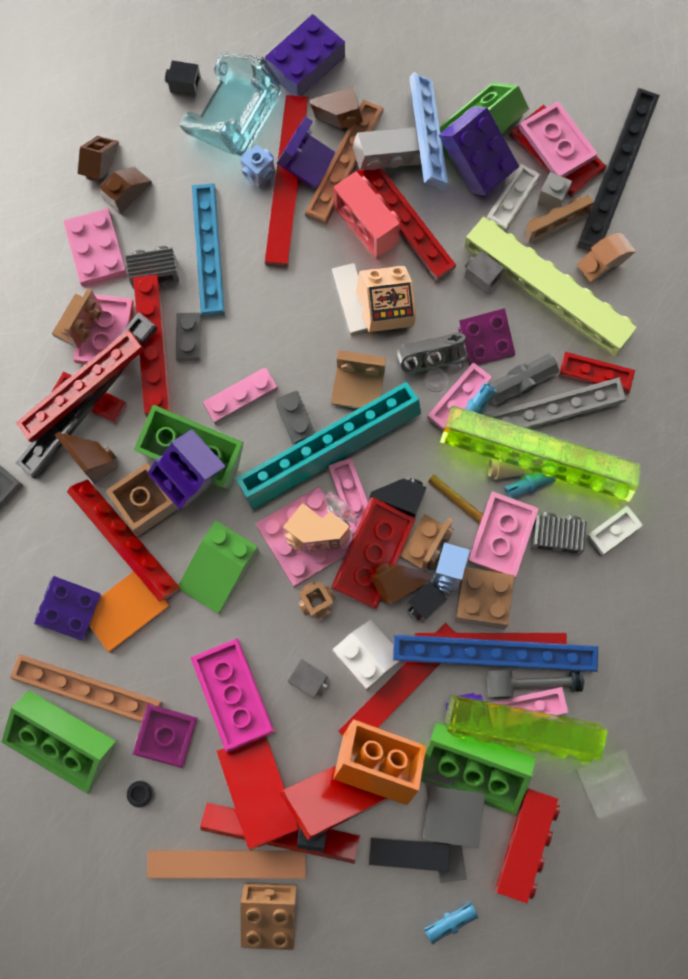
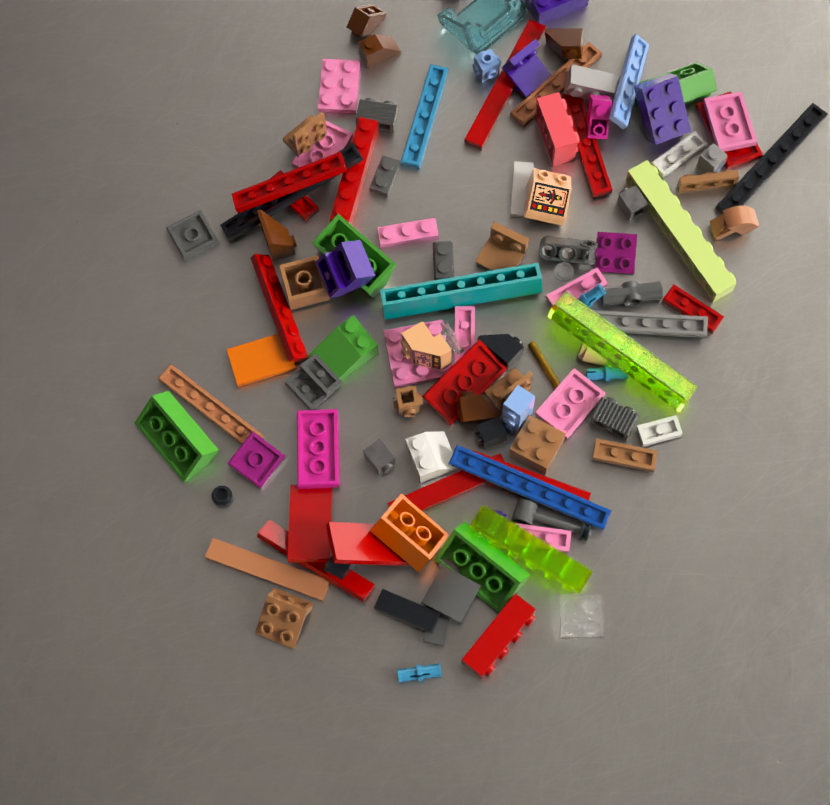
camera: 20 degrees right, 5 degrees down
dark purple bracket [33,576,101,640] -> none
none -> dark grey slope [285,353,342,410]
none -> dark pink slope [587,94,612,139]
none -> medium nougat plate [592,438,658,472]

